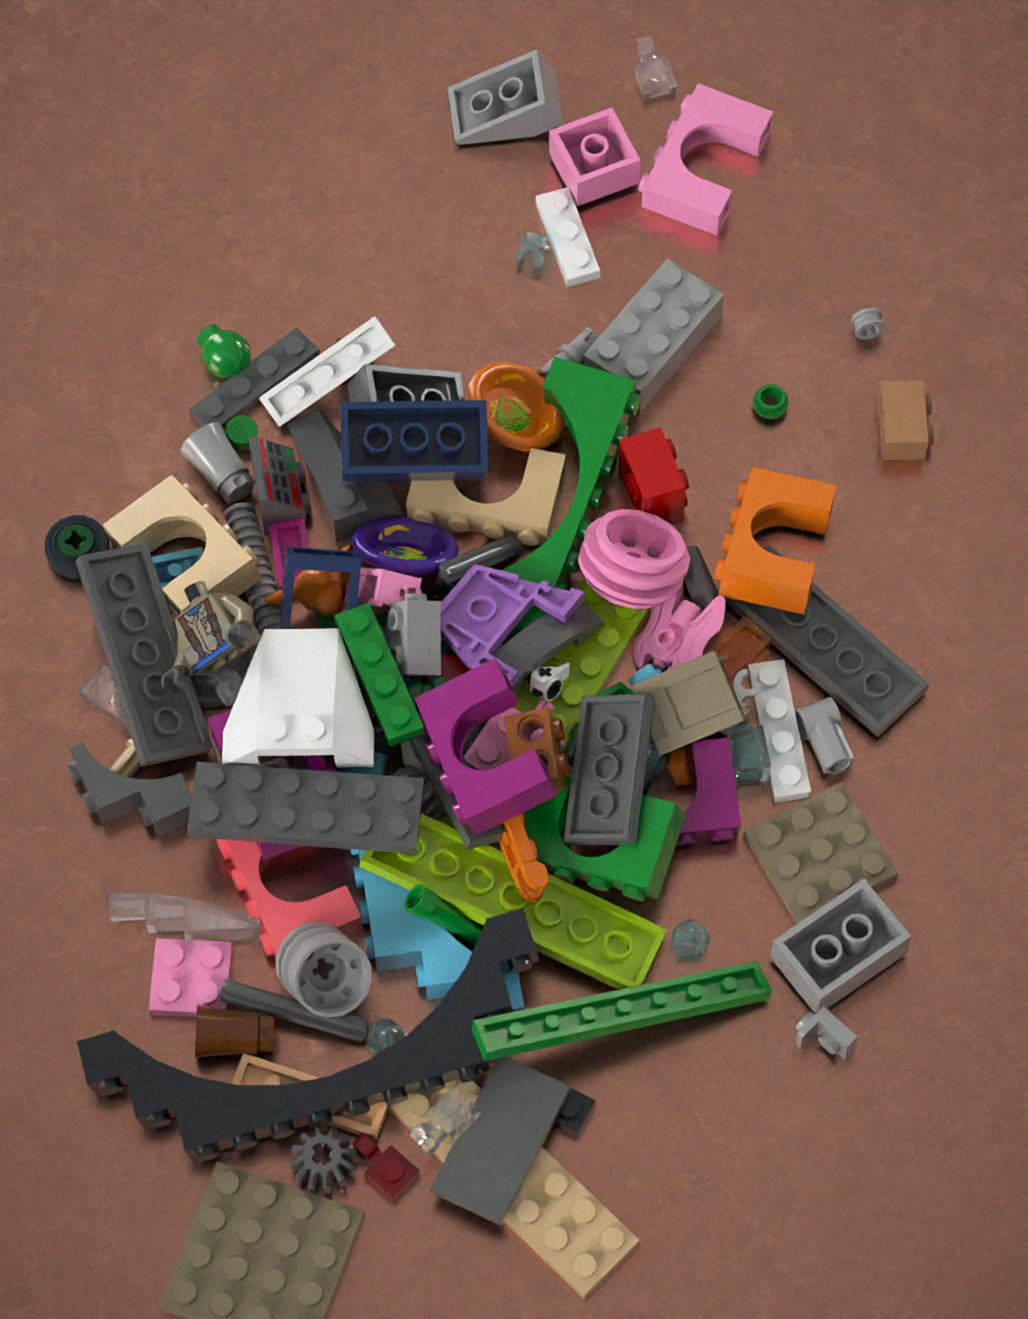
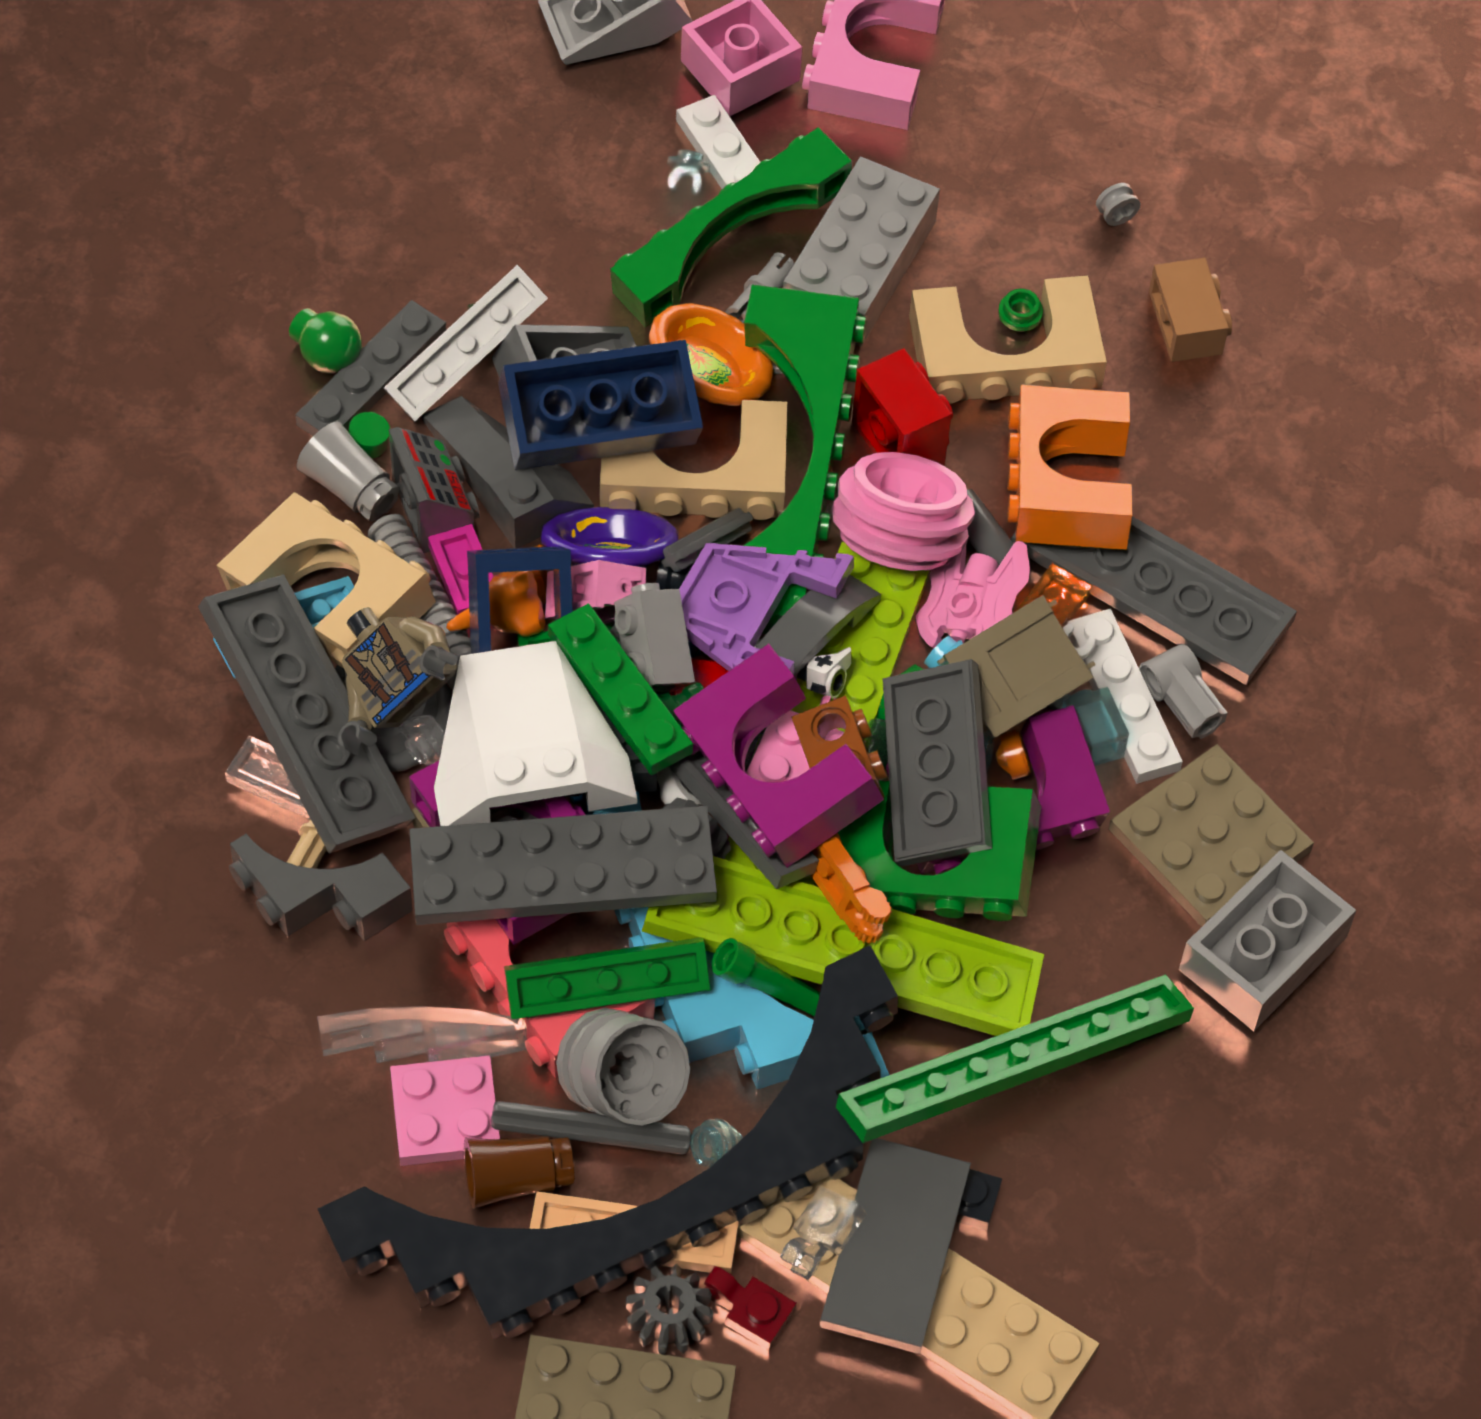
camera: 15 degrees left, 5 degrees down
black wheel [44,515,110,579] -> none
clear light blue plate [672,919,710,958] -> none
light grey bracket [795,1006,858,1059] -> none
none -> green plate [504,937,710,1019]
none -> green arch [610,127,852,328]
none -> tan arch [909,275,1107,404]

